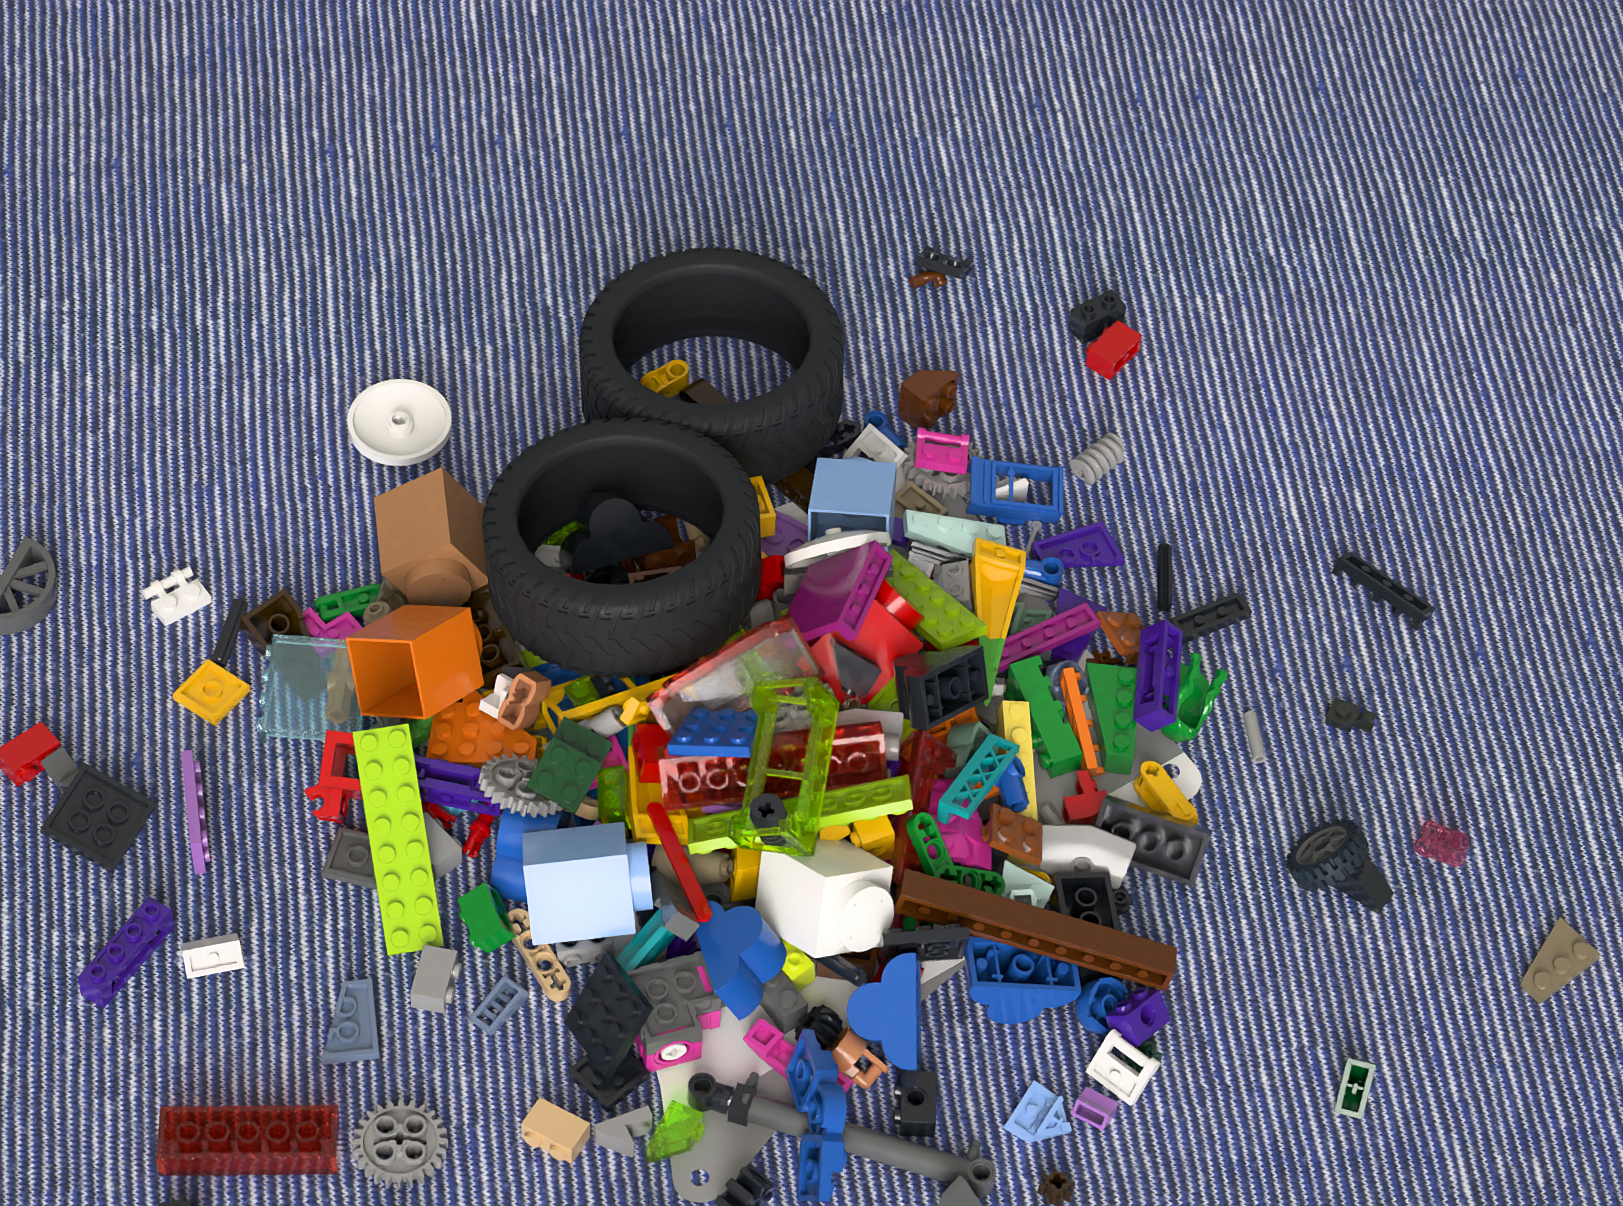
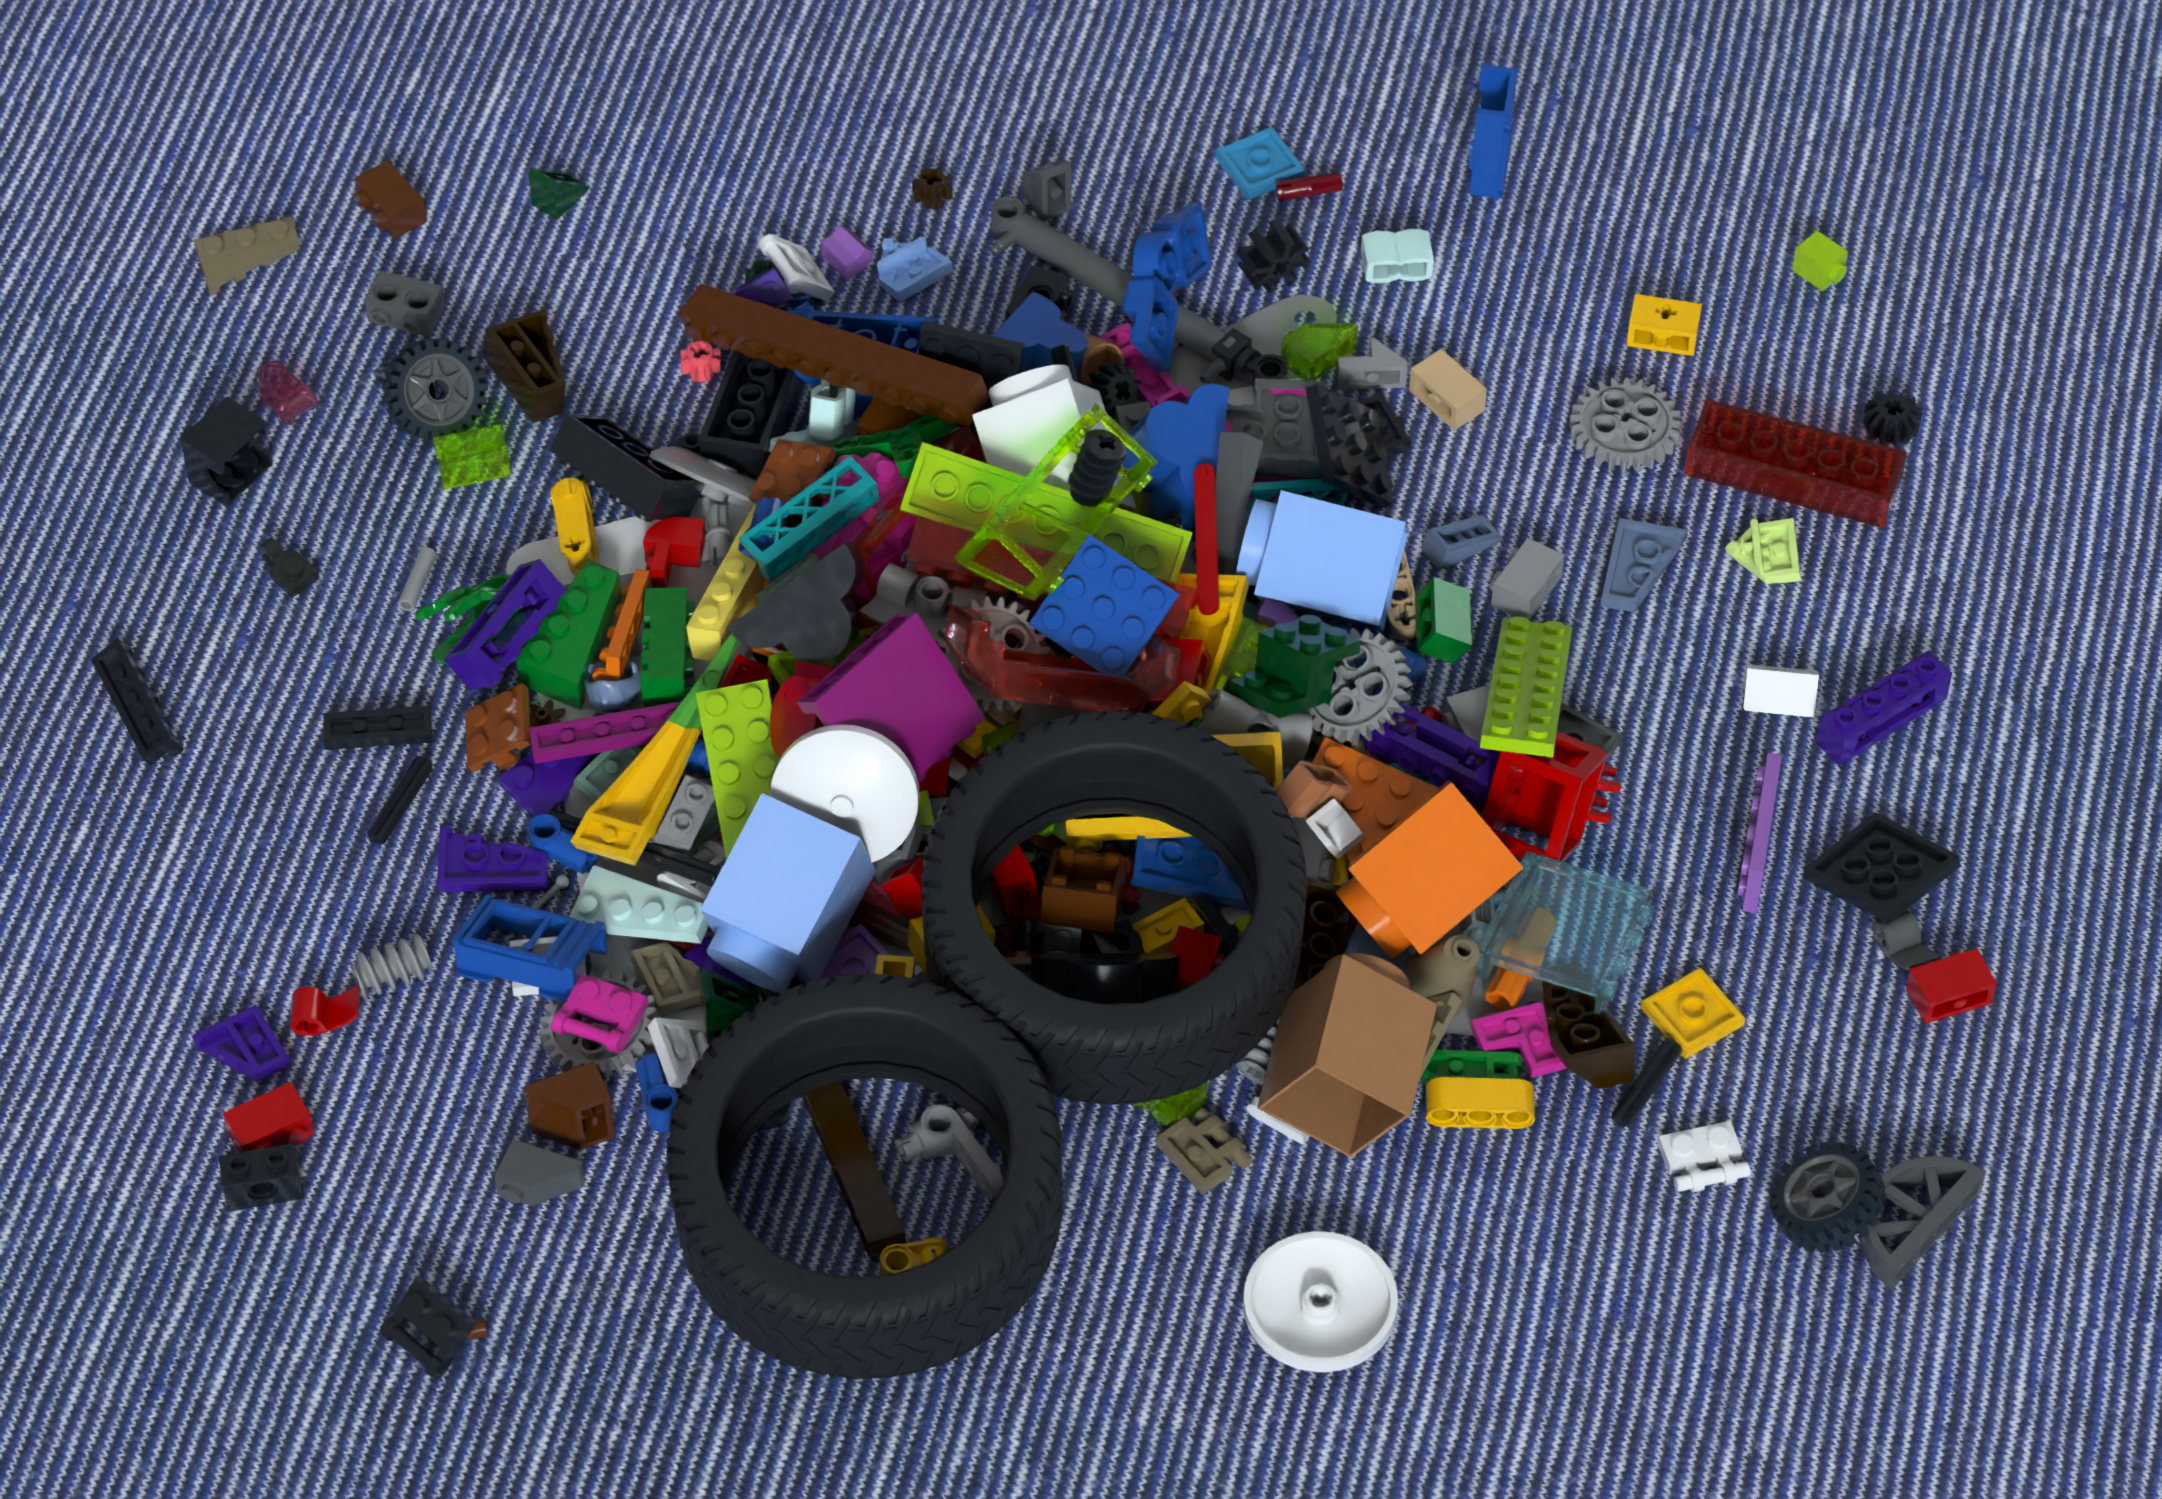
camera: 155 degrees left, 0 degrees up
none -> black piece [180,397,273,506]
none -> dark purple wing [192,1005,291,1082]
none -> red panel [290,985,360,1036]
none -> reddish brown brick [354,160,427,240]
none -> dark grey brick [365,270,446,337]
none -> clear neon green brick [433,424,511,490]
none -> dark brown wedge [483,309,566,423]
none -> dark grey slope [494,1139,585,1206]
none -> yellow beam [1426,1077,1535,1129]
none -> yellowish green slope [1725,518,1801,583]
none -> black wheel [1769,1141,1886,1253]

